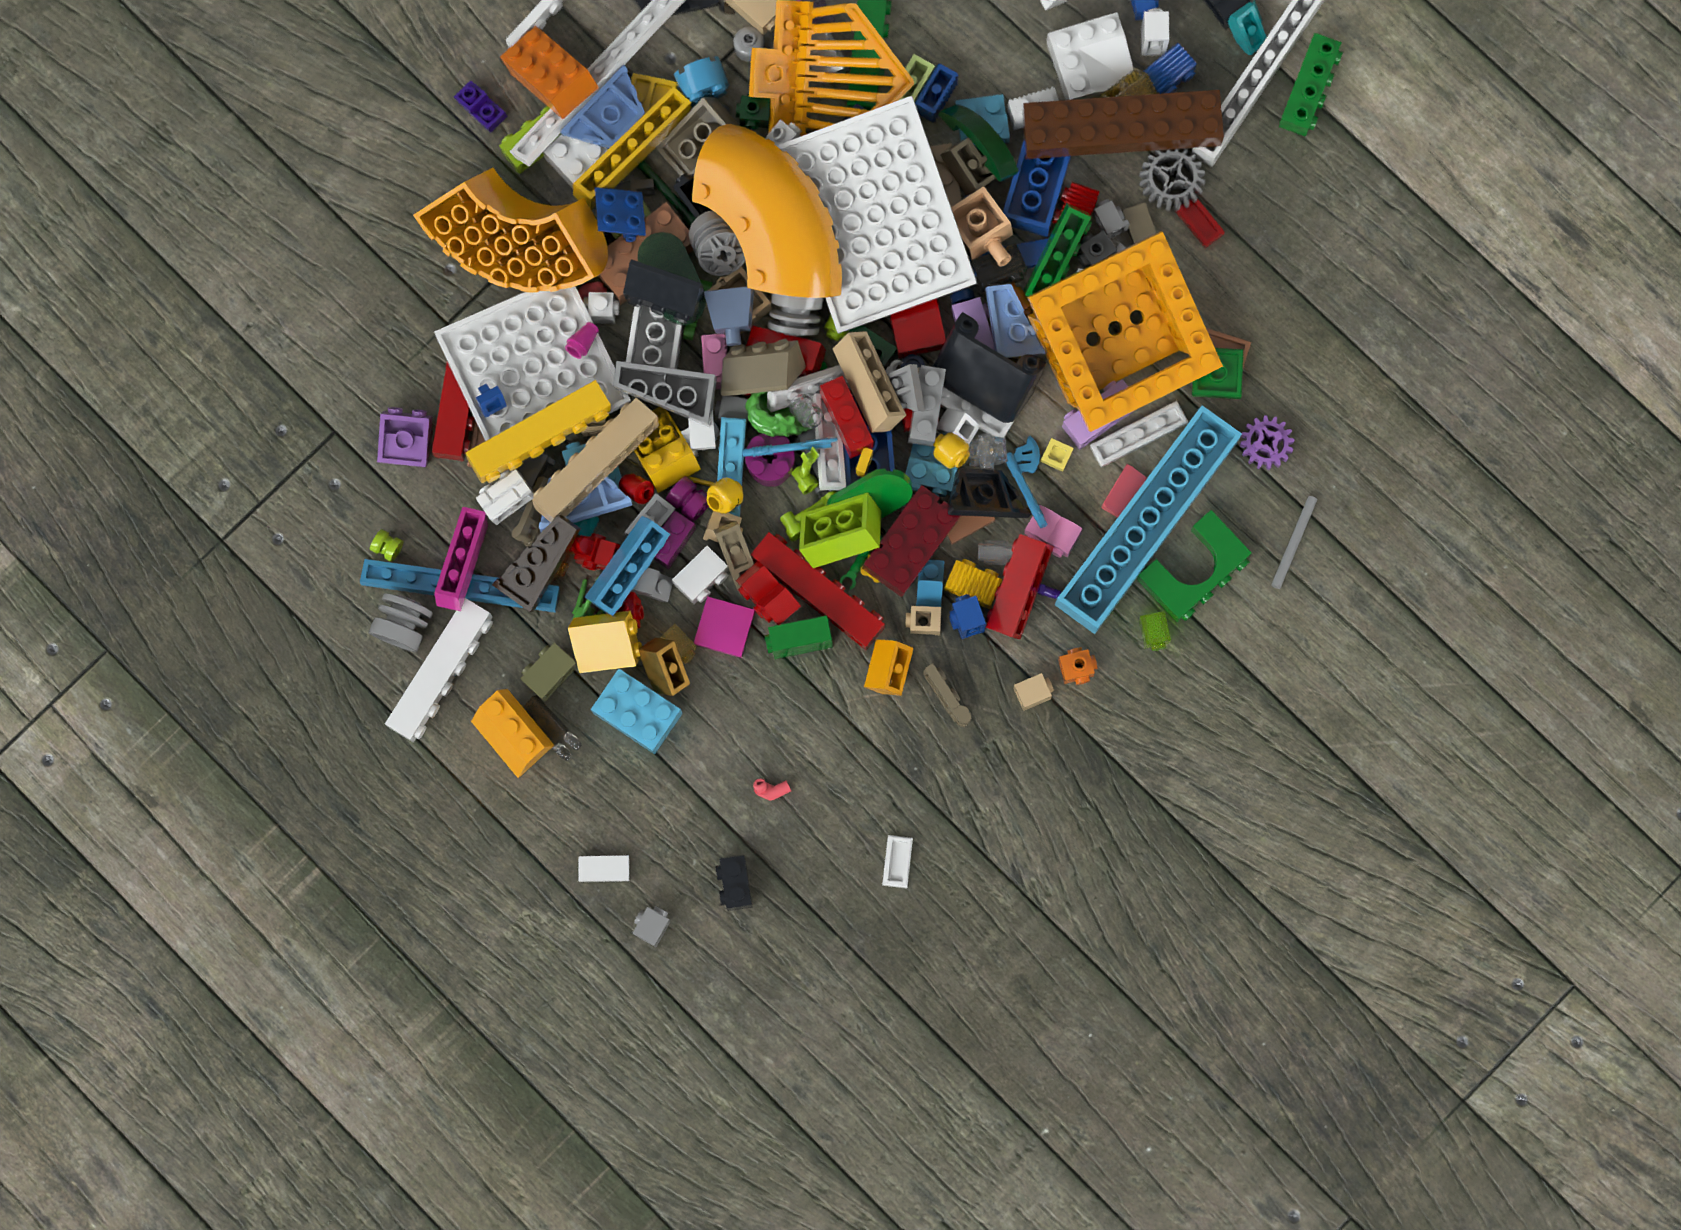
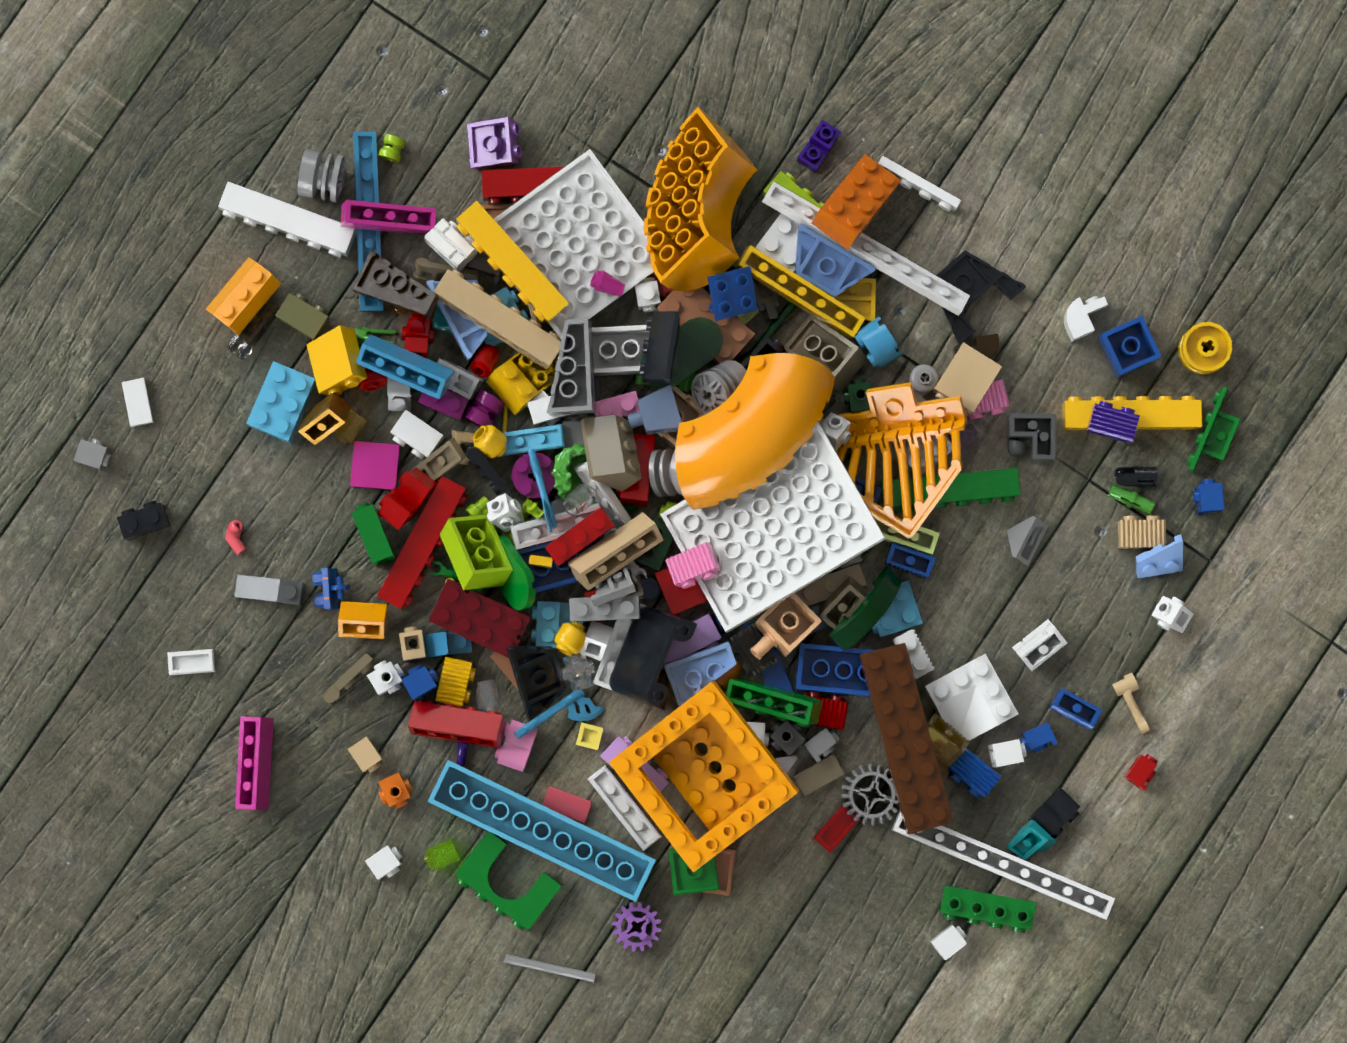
camera: 70 degrees right, 5 degrees up
blue tile [476,384,507,418] -> none
none -> slope [234,574,305,606]
none -> dark pink brick [235,716,274,810]
none -> blue hips [312,568,350,610]
none -> white brick [365,845,403,880]
none -> white brick [367,660,404,696]
none -> black hinge [463,443,512,496]
none -> white brick [487,493,524,533]
none -> bright pink brick [666,542,721,589]
none -> white brick [930,925,967,961]

